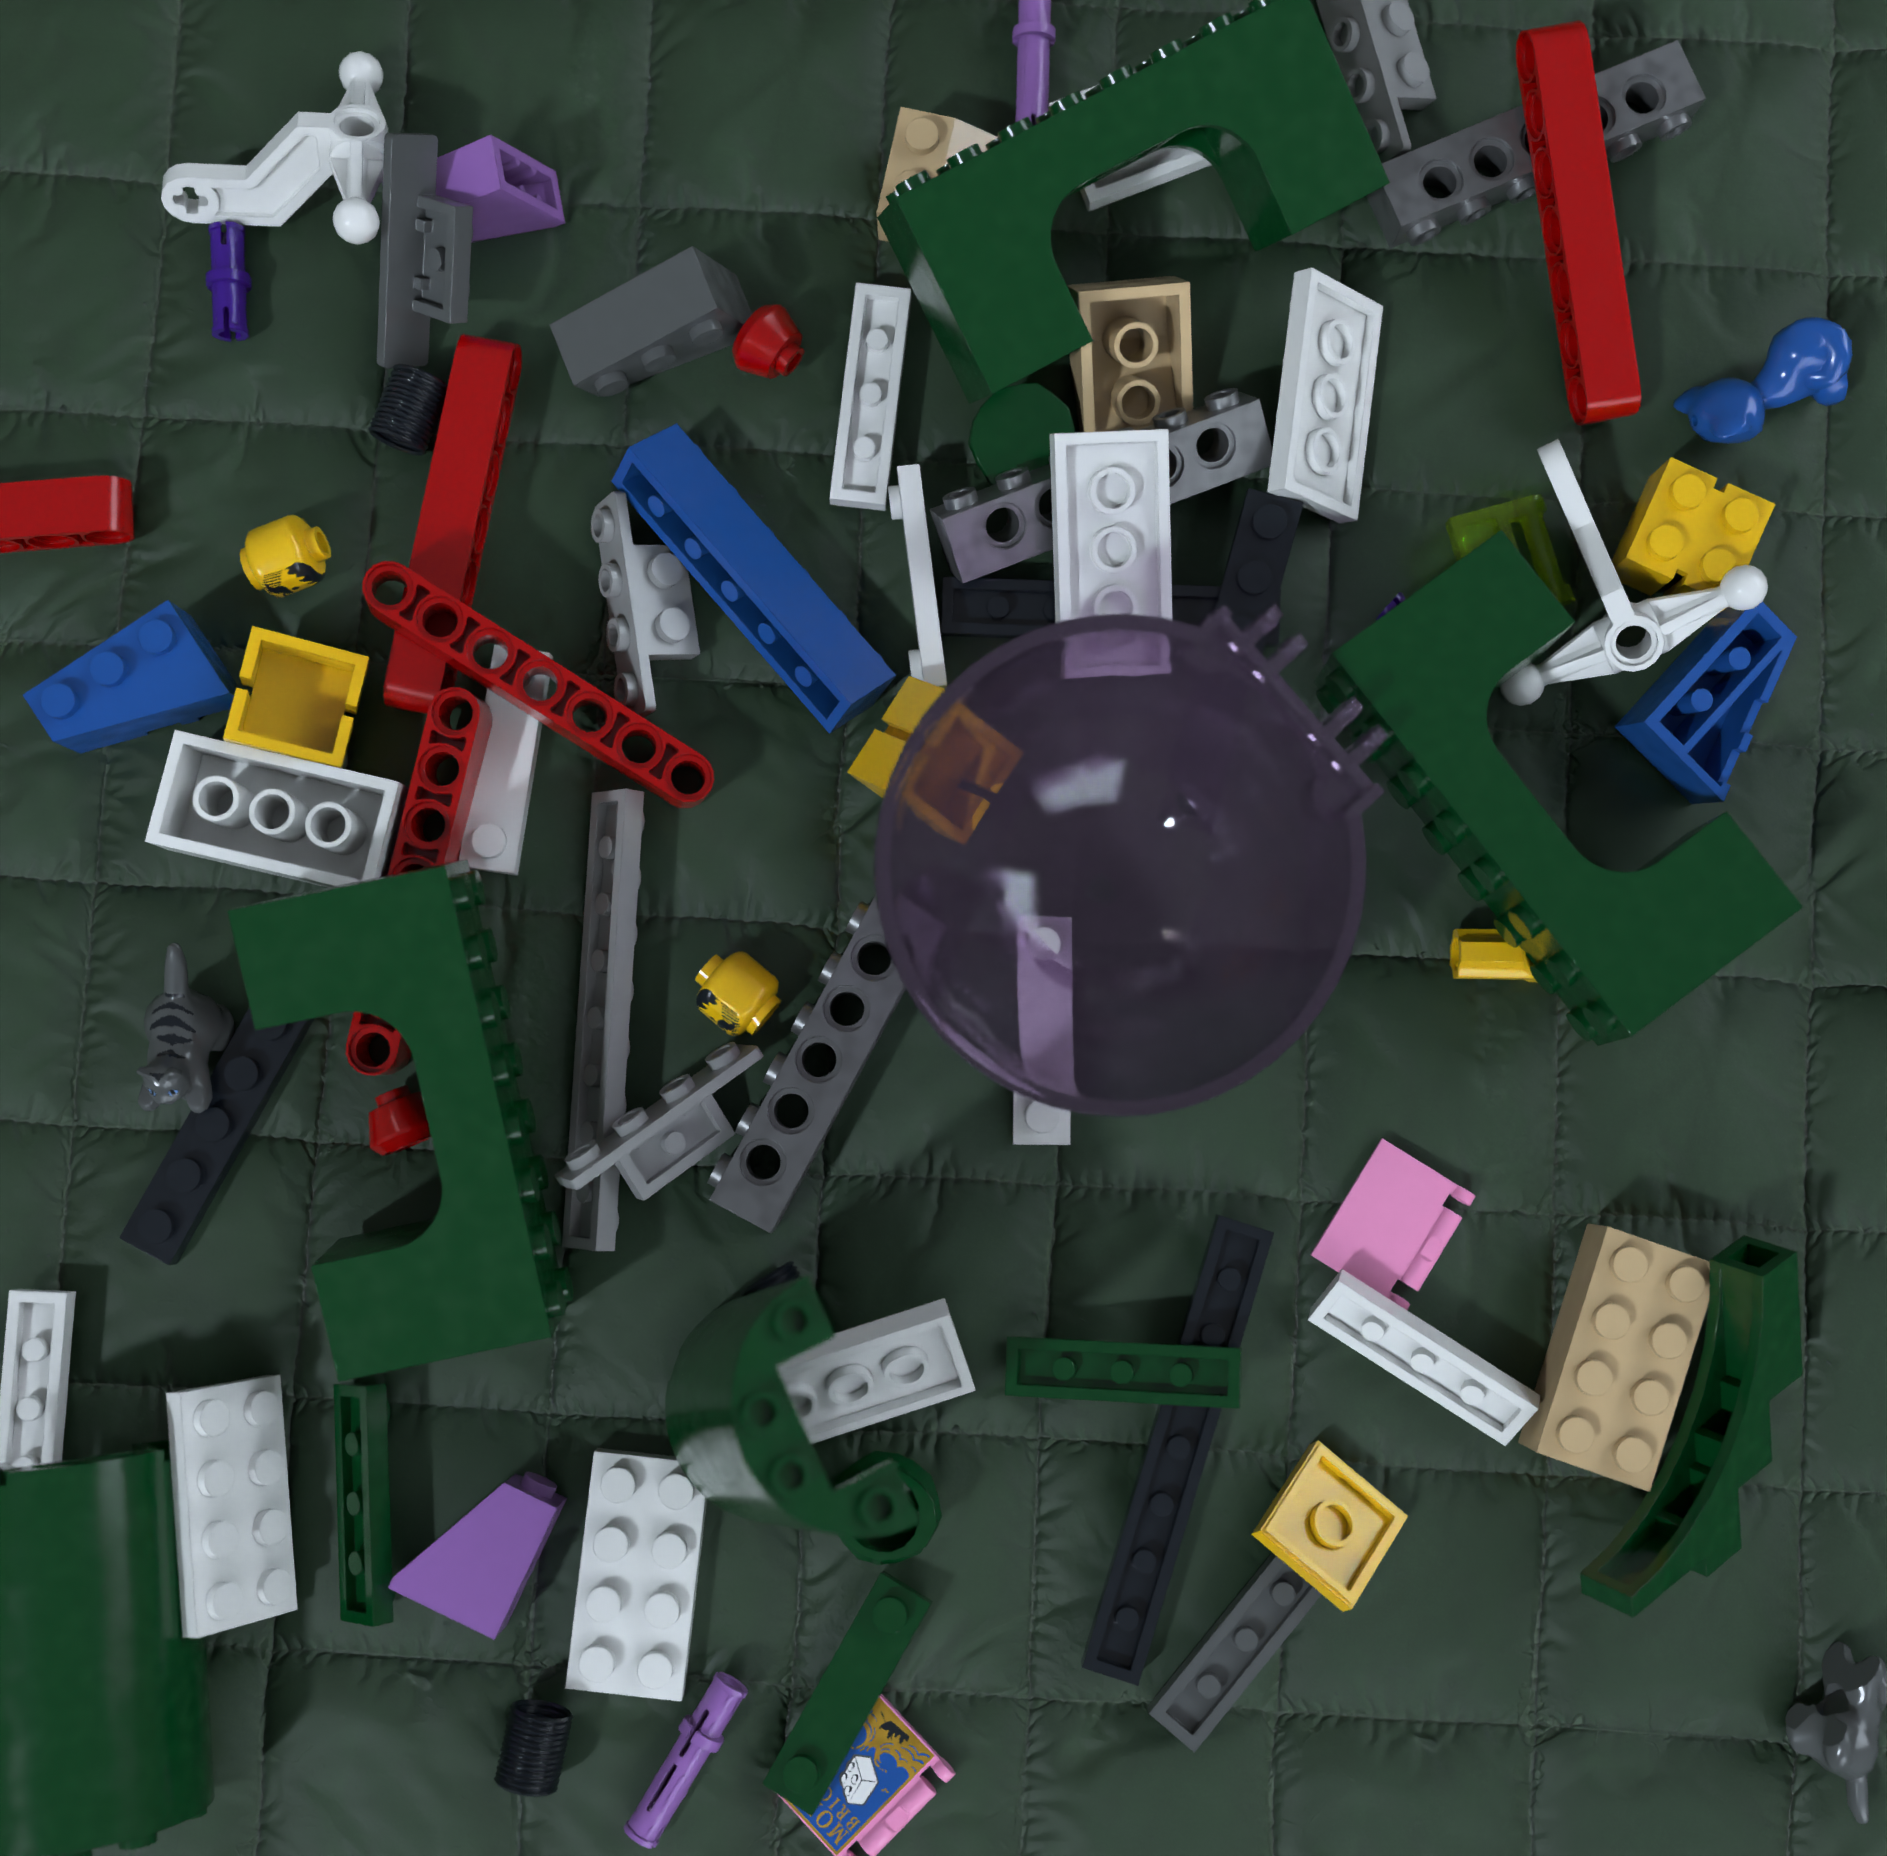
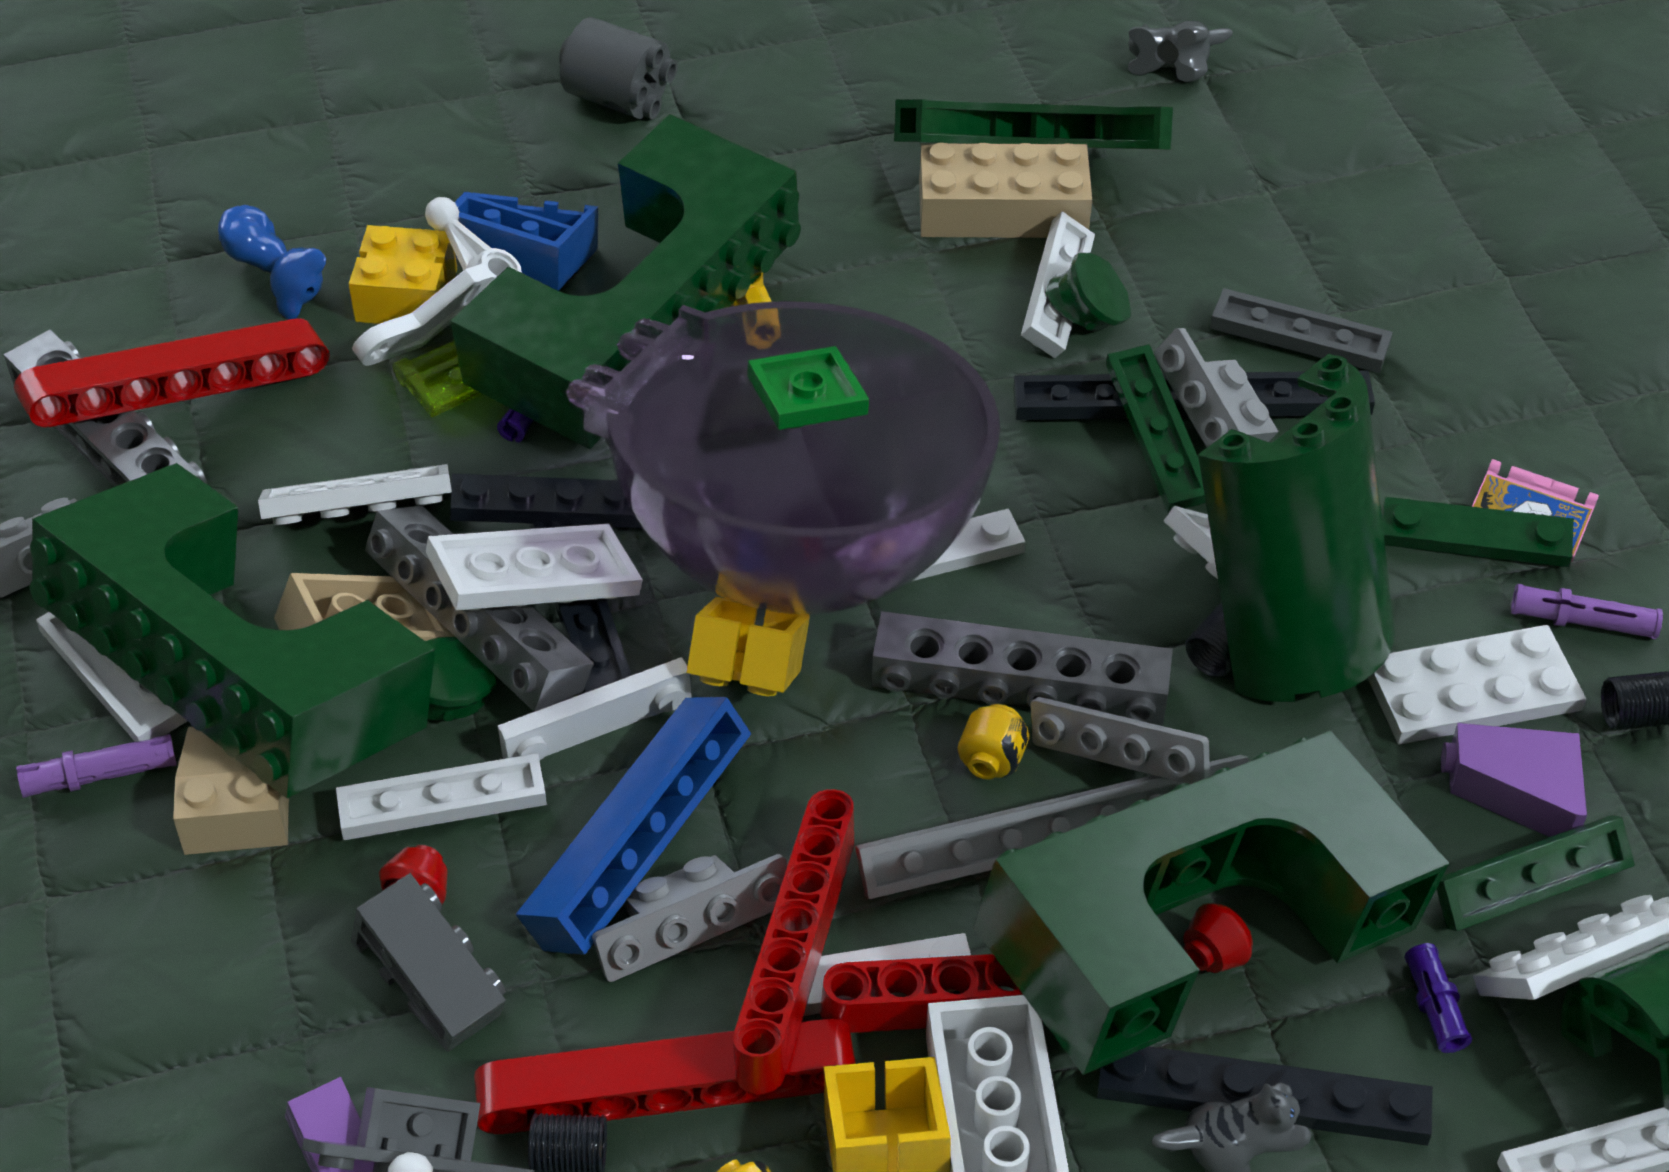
camera: 110 degrees left, 35 degrees down
yellow tile [1251,1440,1408,1612] -> none
bright pink piece [1310,1138,1476,1310] -> none
none -> green plate [747,346,870,430]
none -> dark green hat [1045,253,1131,331]
none -> light grey bracket [1154,328,1279,447]
none -> dark purple pin [1404,943,1473,1053]

